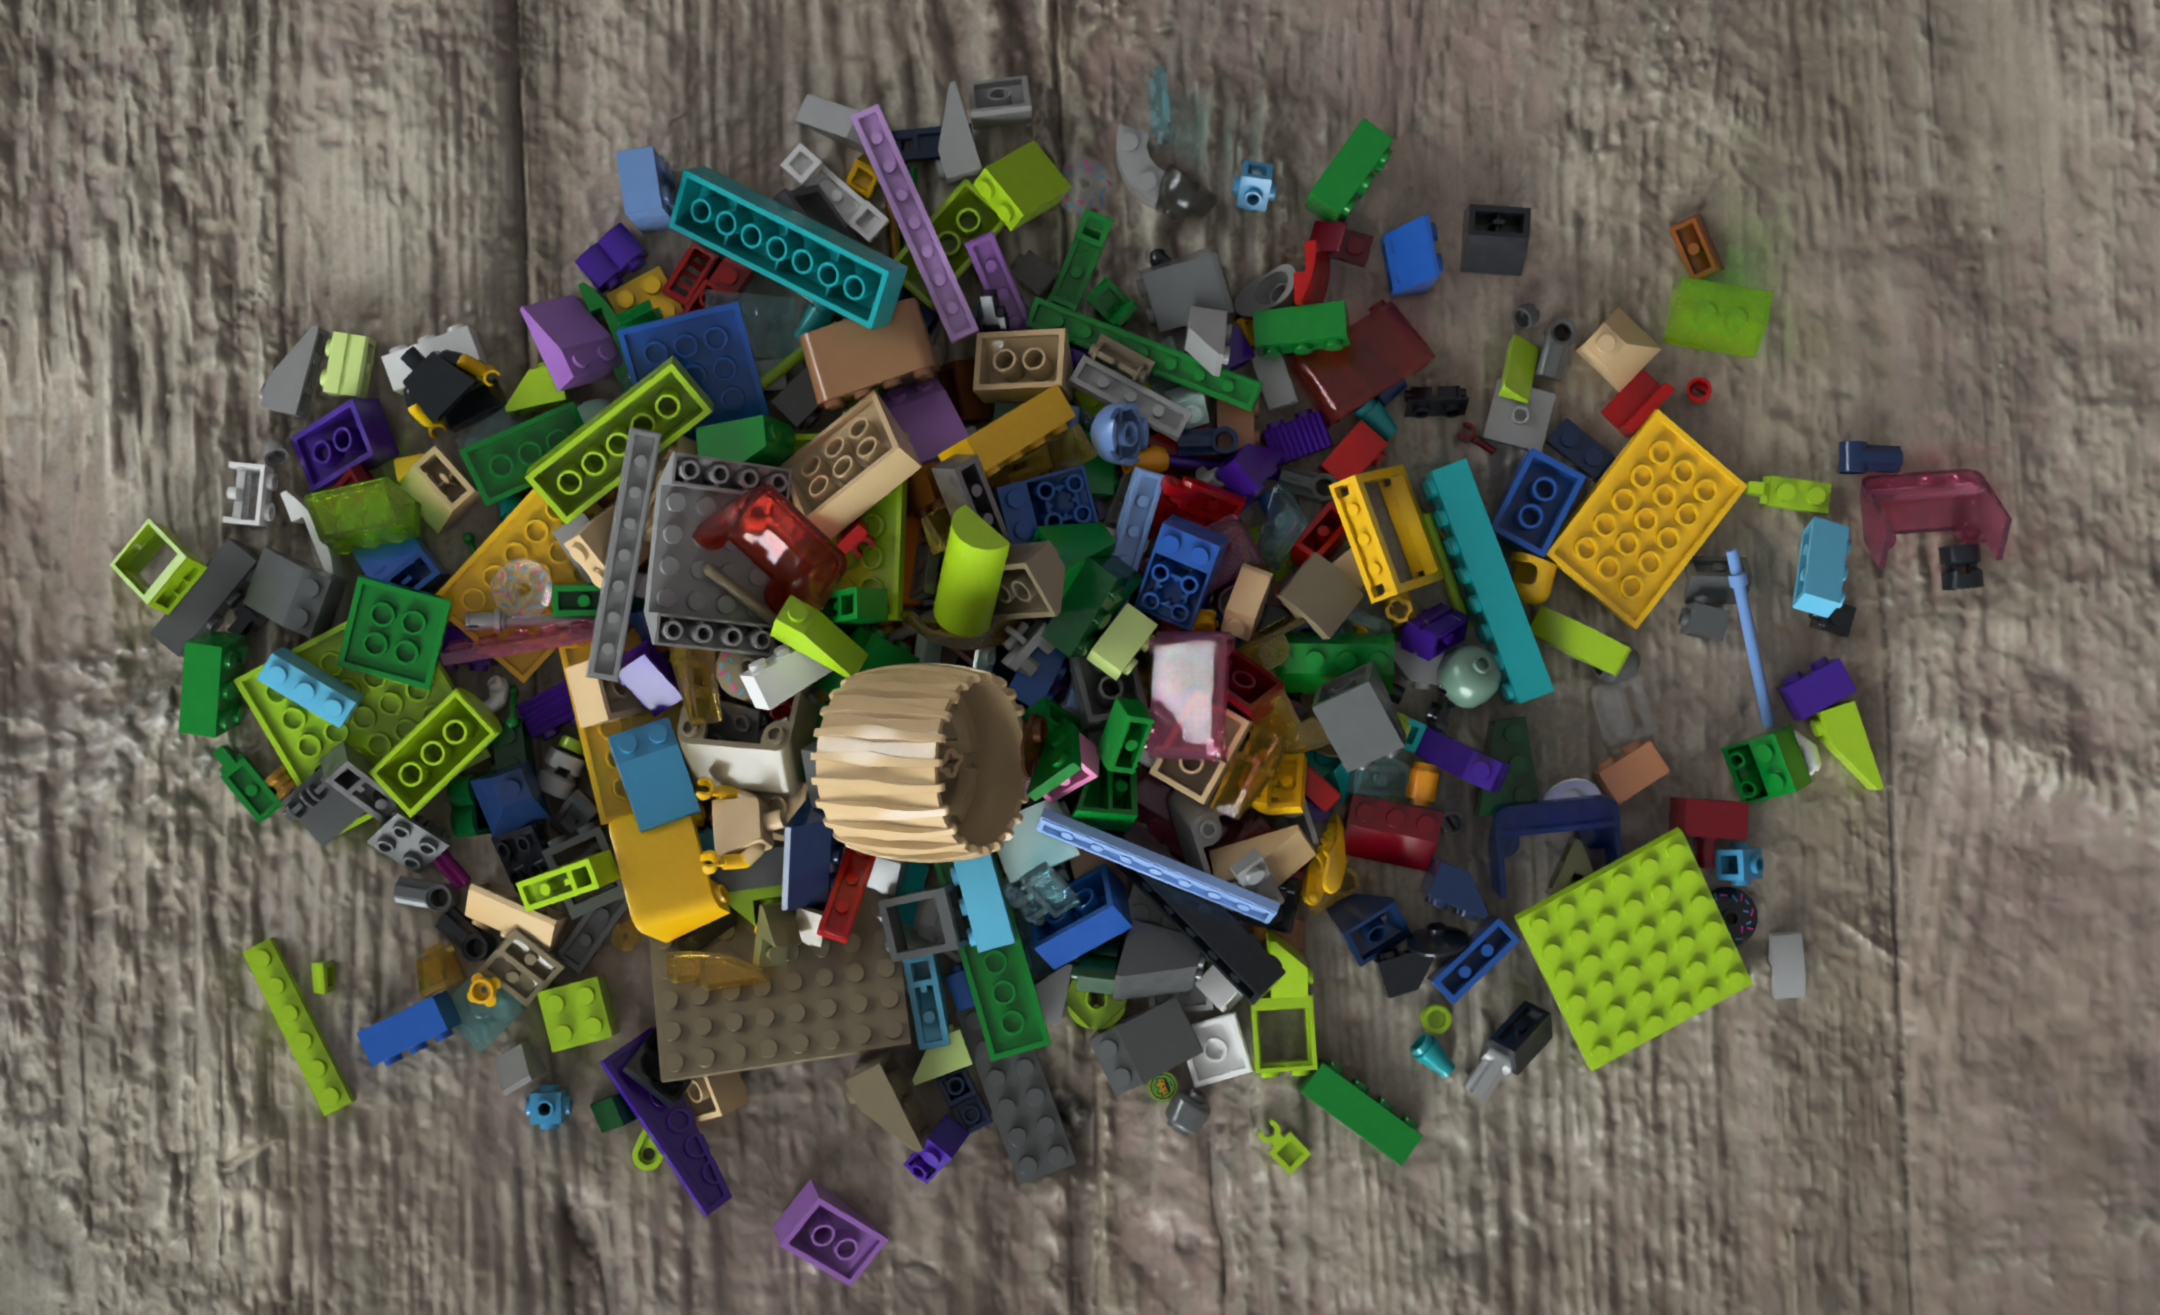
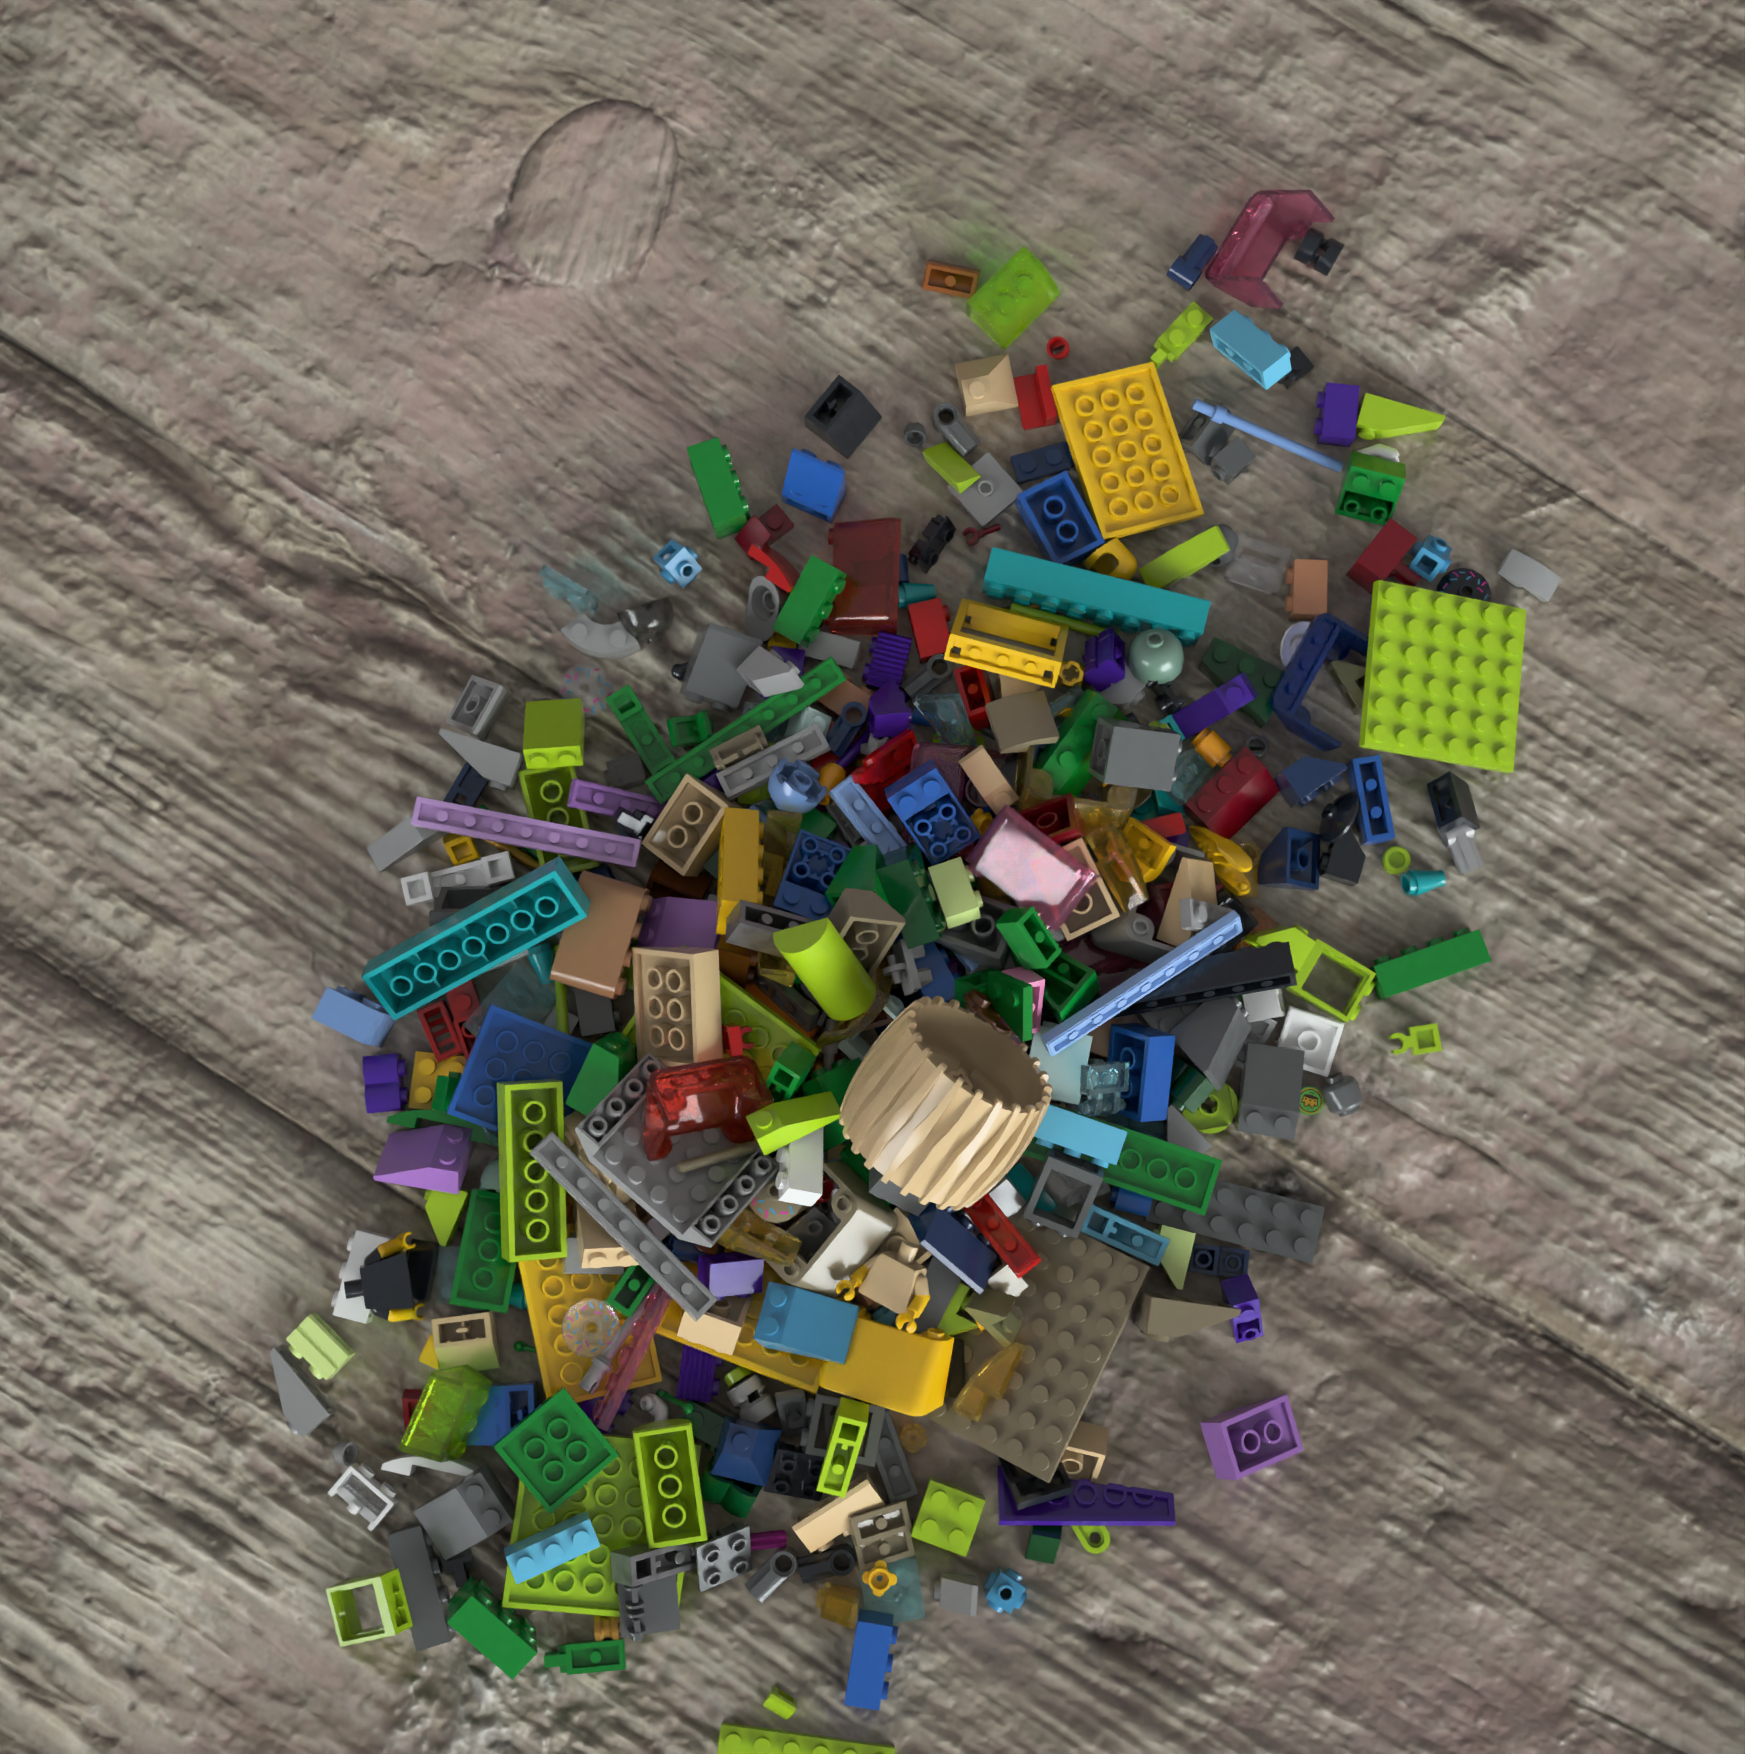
camera: 55 degrees left, 5 degrees down
dark purple slope [291,398,400,493] -> none

